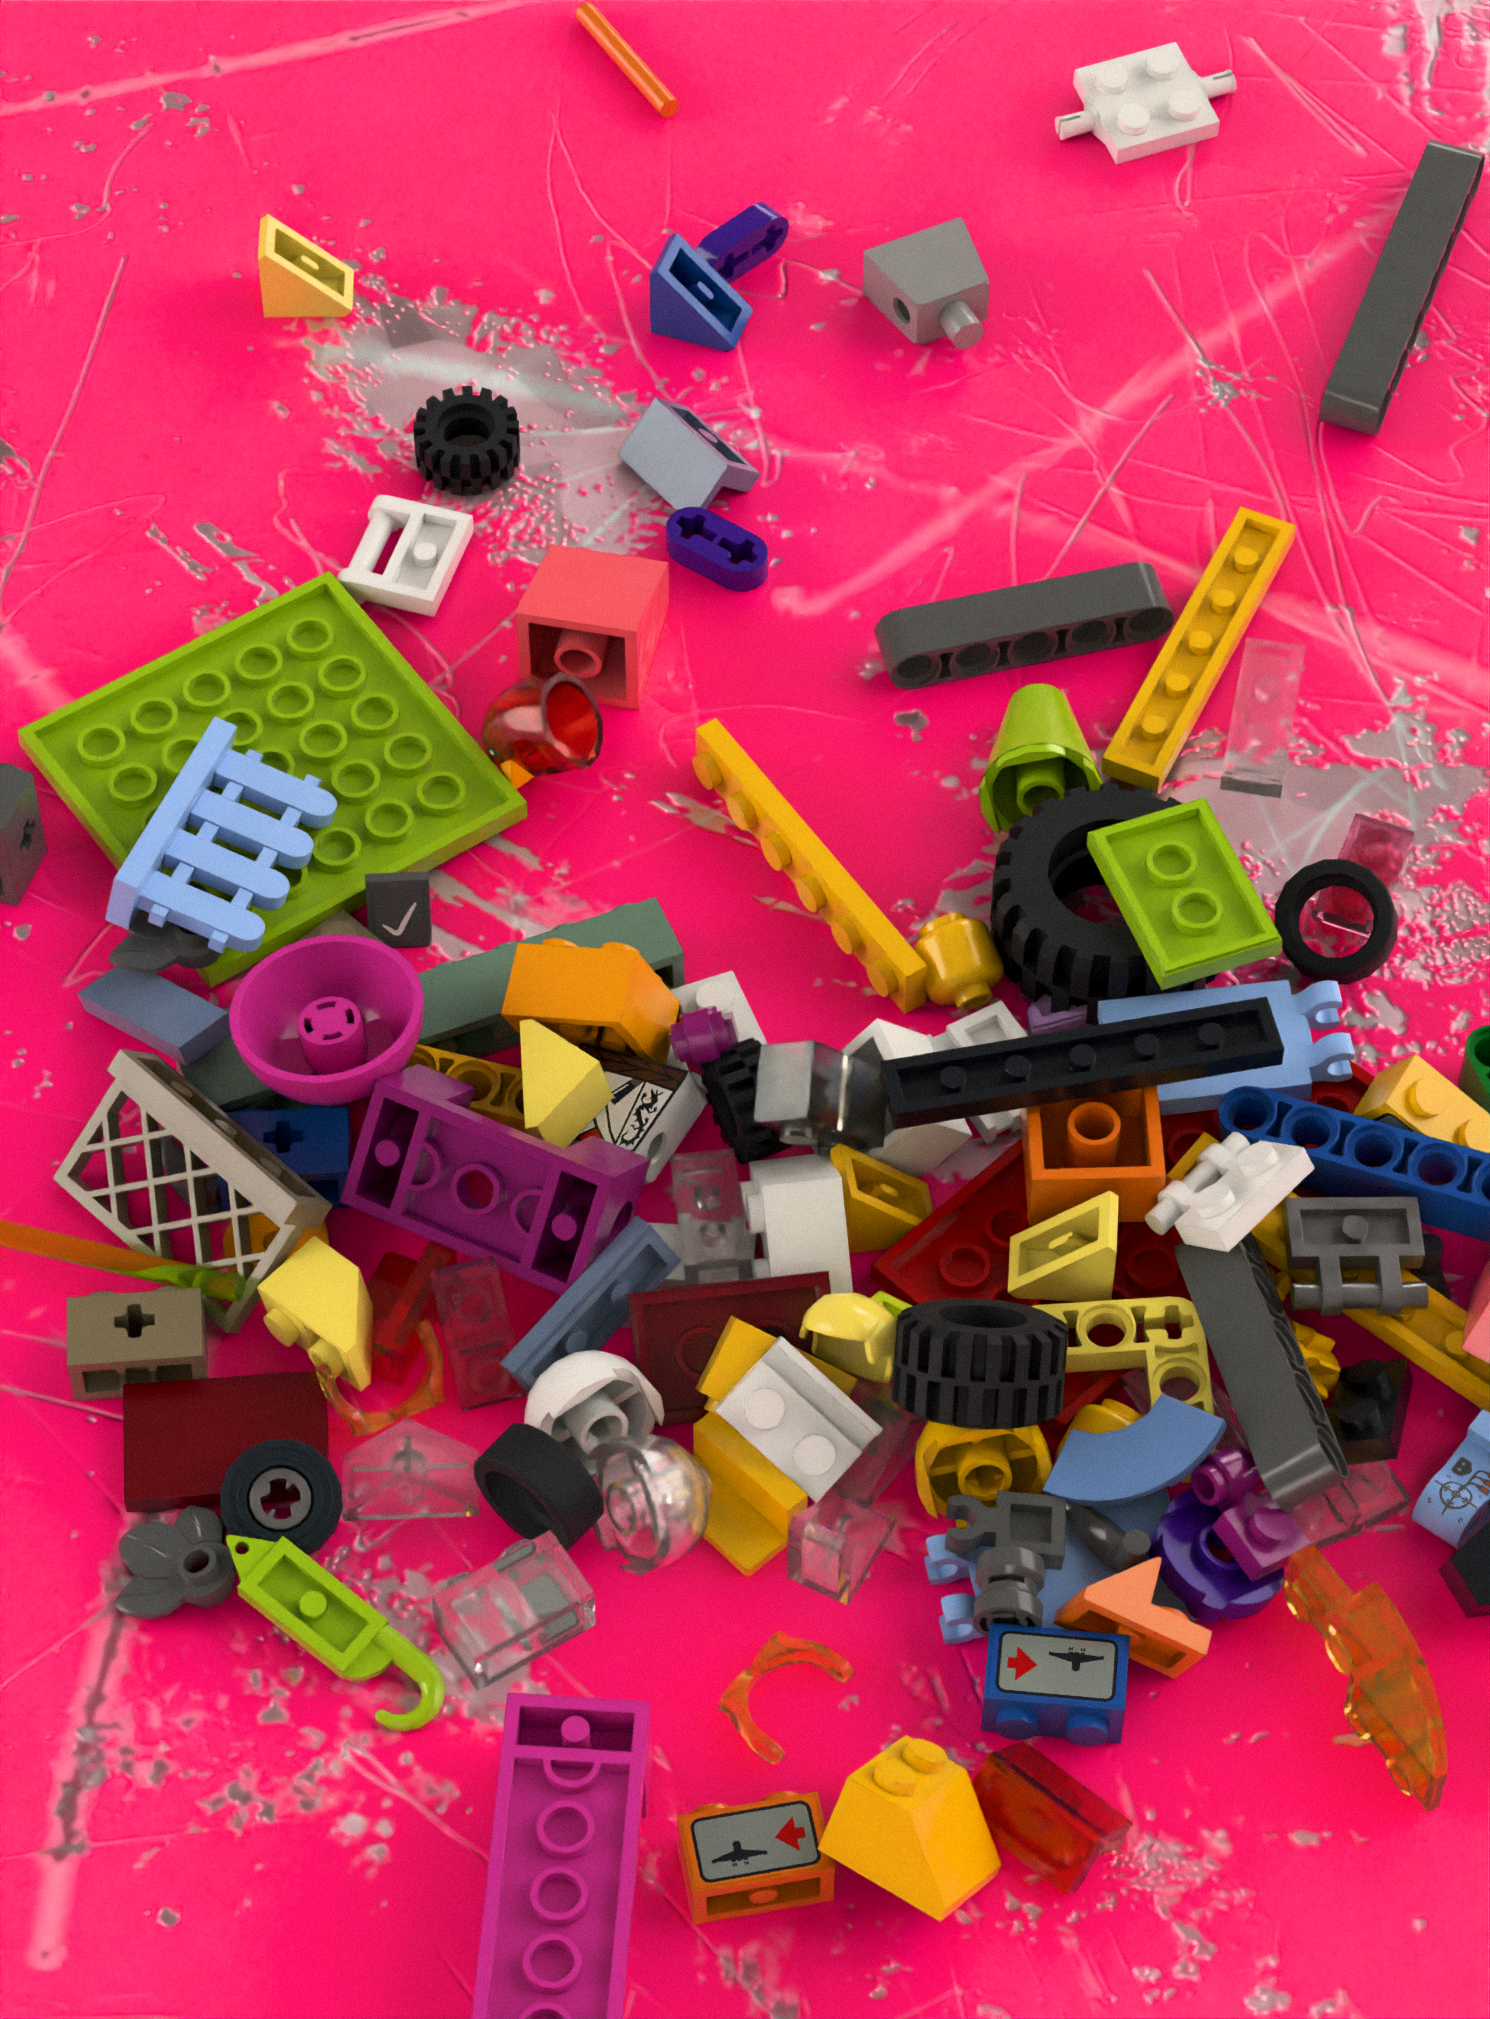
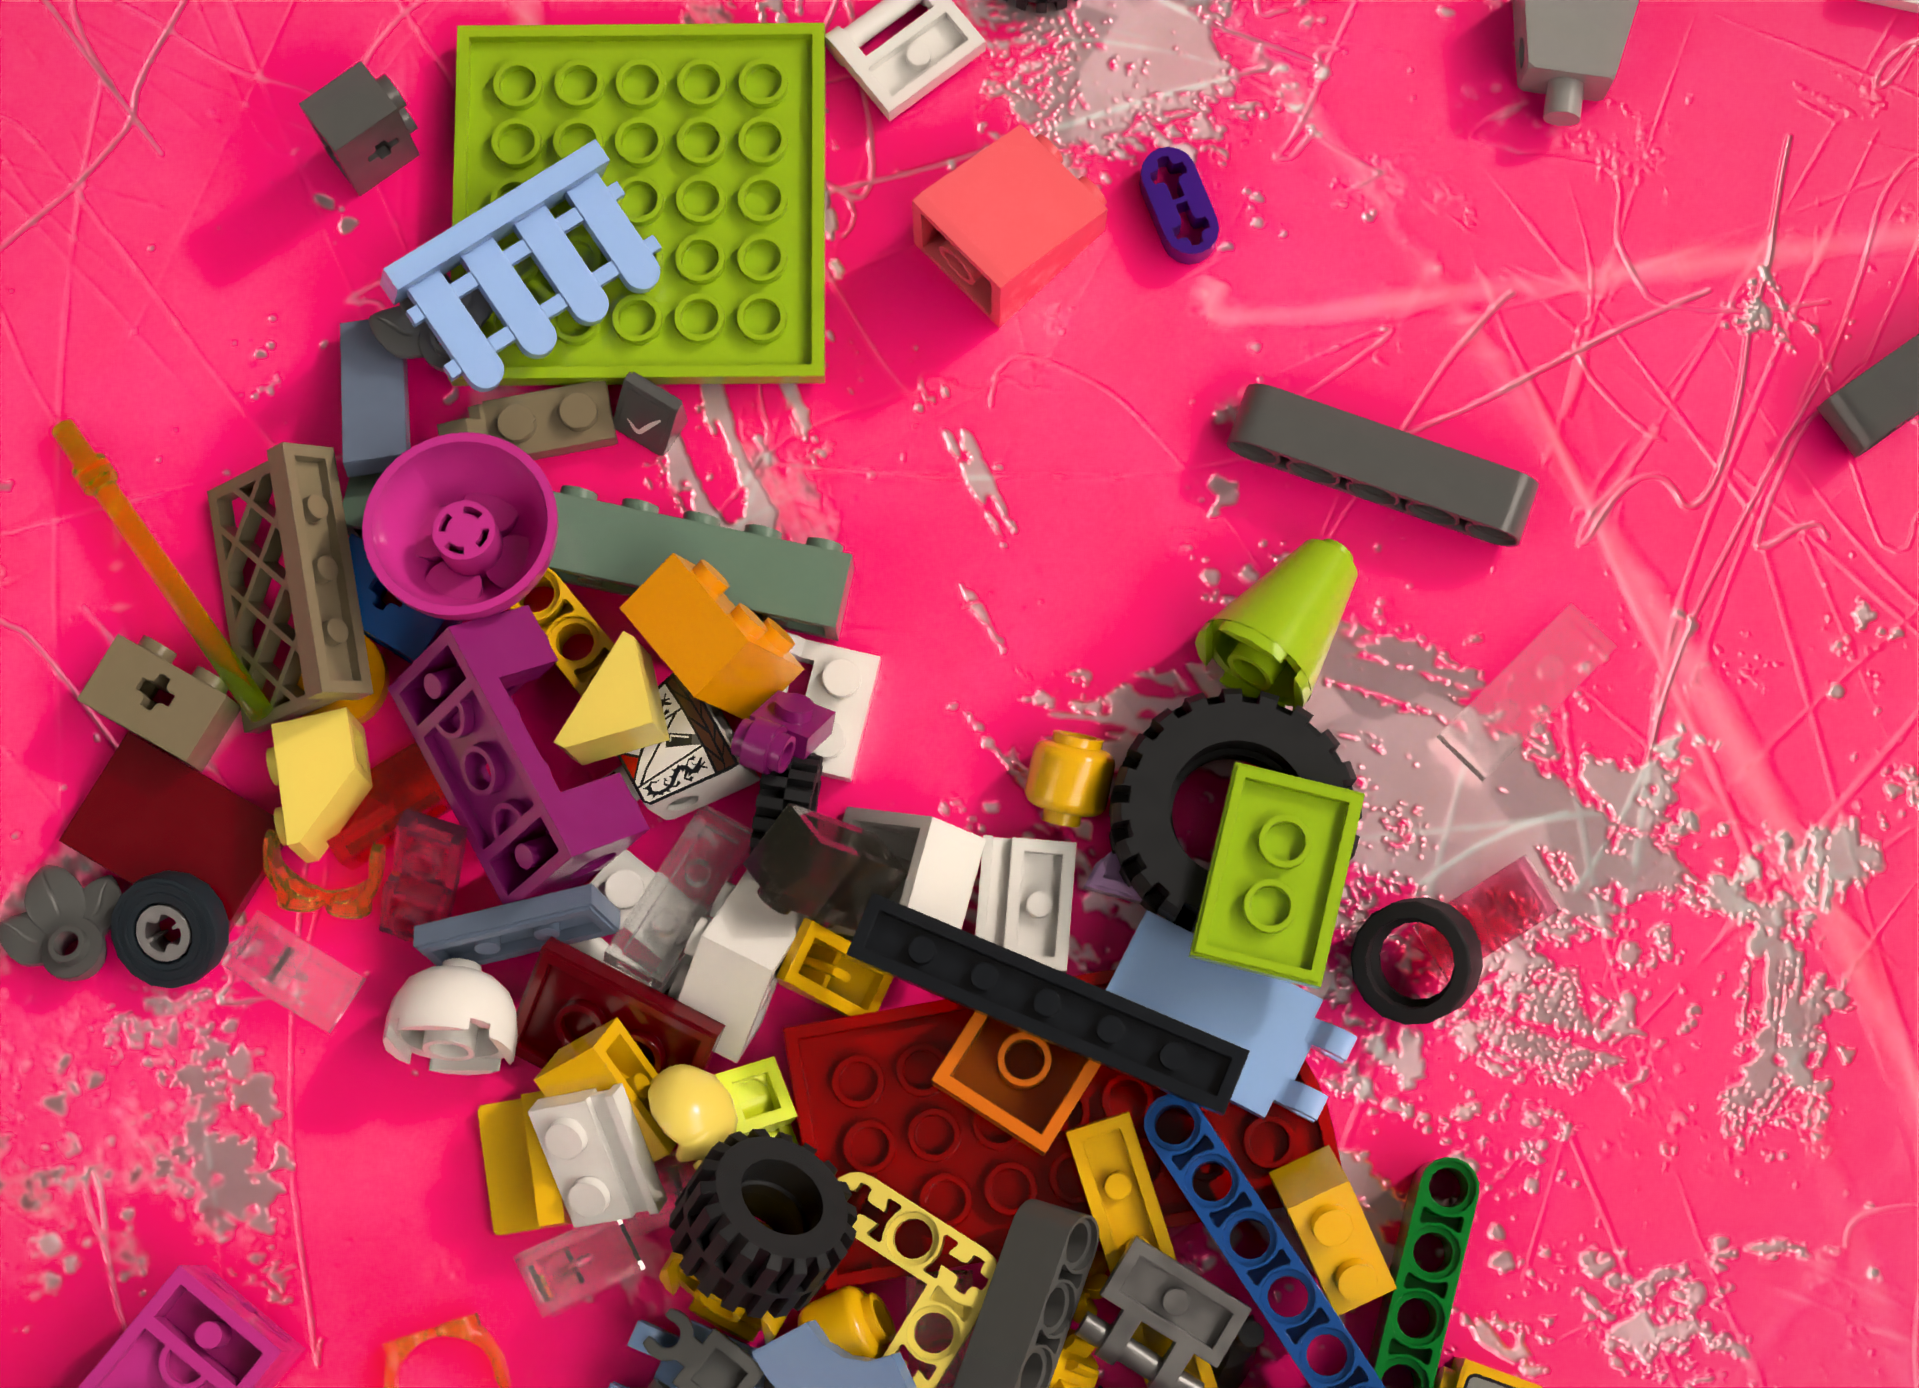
camera: 35 degrees right, 25 degrees up
lime plate [226,1535,446,1732] -> none
clear brick [431,1530,596,1691] -> none
black tyre [473,1423,604,1554] -> none
clear red piece [481,672,603,789] -> none
clear cylinder [587,1433,712,1576] -> none
panel [619,397,761,510] -> none
yellow plate [692,718,927,1014] -> none
light yellow slope [1008,1190,1119,1302] -> none
yellow plate [1101,506,1296,793] -> none
white plate [1145,1132,1315,1252] -> none

